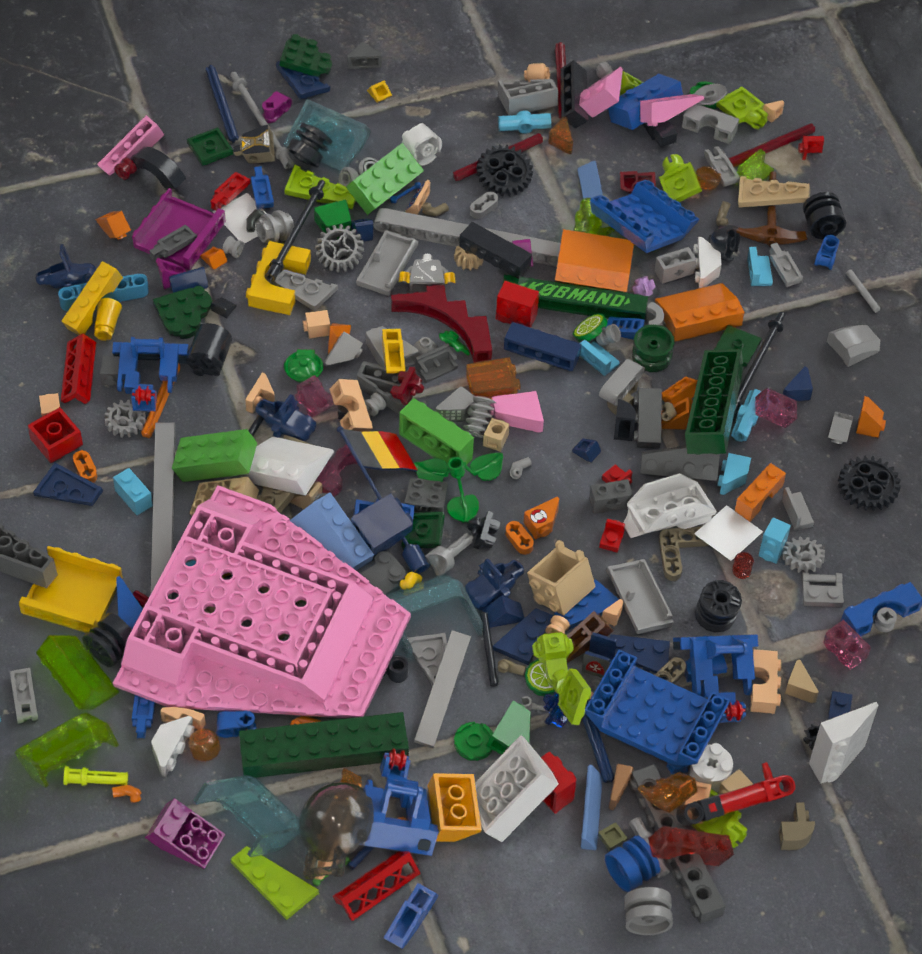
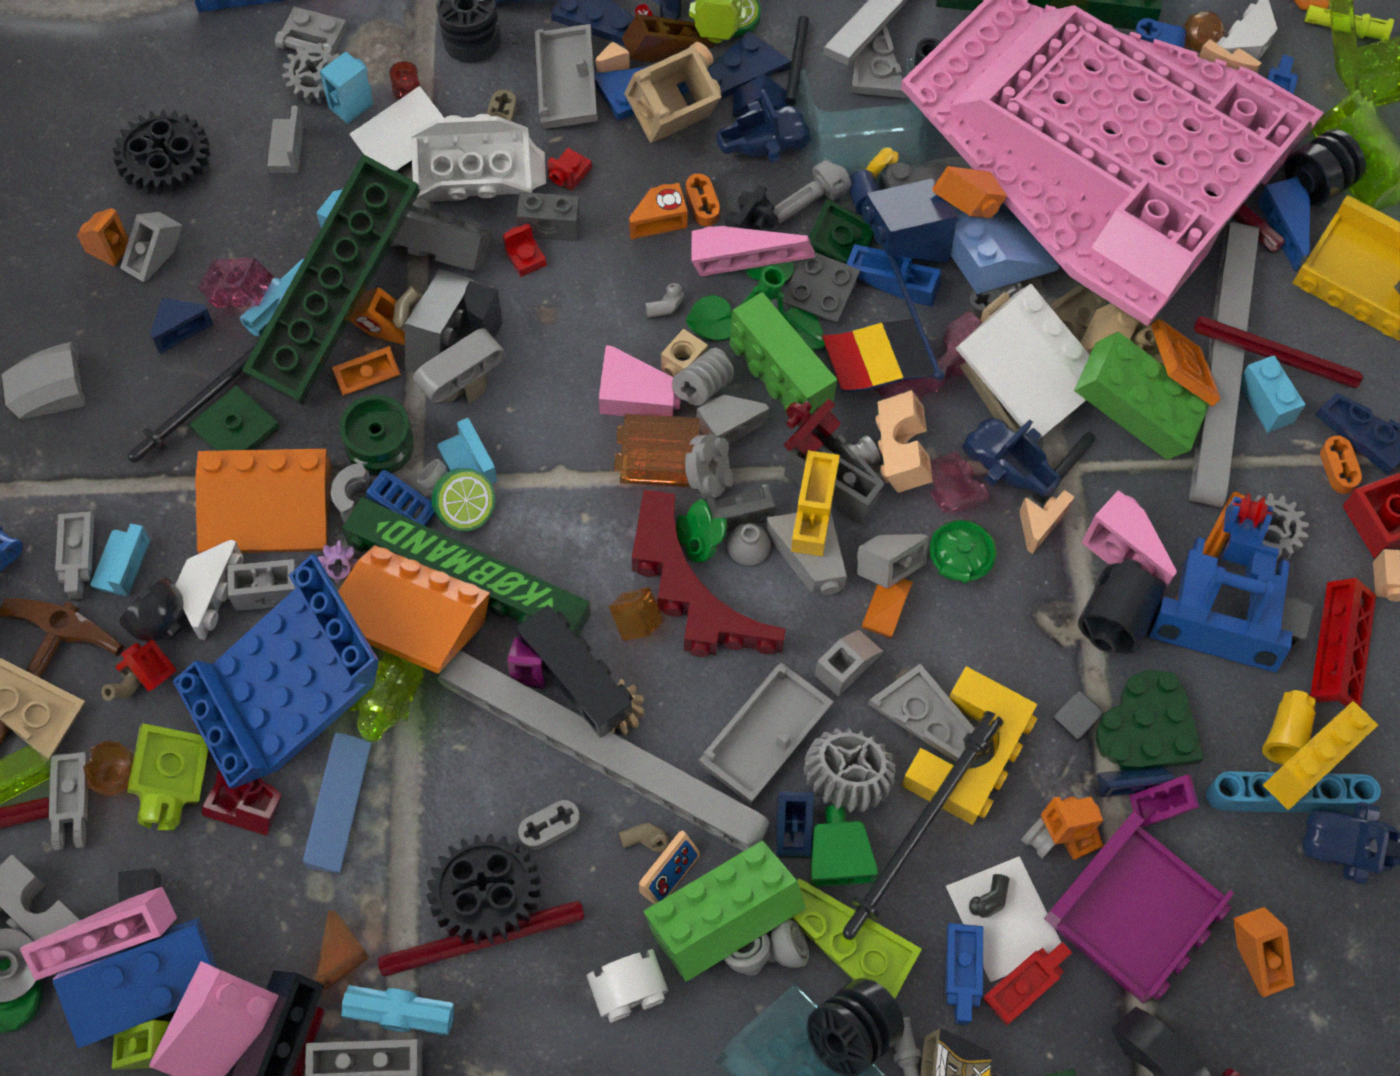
camera: 165 degrees left, 10 degrees up
dark grey hinge [149,225,197,262] -> none
light grey piece [256,210,294,244] -> none
light nougat brick [303,310,330,338] -> none
light grey torso [399,254,455,293] -> none
red brick [496,281,539,328] -> none
dark tan arm [497,659,526,676] -> none
dark blue brick [504,322,582,372] -> none
dark blue slope [572,438,601,462] -> none
orange arch [735,463,786,522] -> none
none -> red bracket [115,639,177,692]
none -> clear orange panel [608,587,663,641]
none -> light grey plate [685,434,734,498]
none -> bright pink slope [691,226,815,277]
none -> light grey slope [815,630,883,697]
none -> orange slope [932,166,1007,218]
none -> orange brick [1041,796,1103,845]
none -> bright pink slope [1081,490,1177,591]
none -> orange tile [1151,319,1221,407]
none -> dark red axle [1194,316,1363,389]

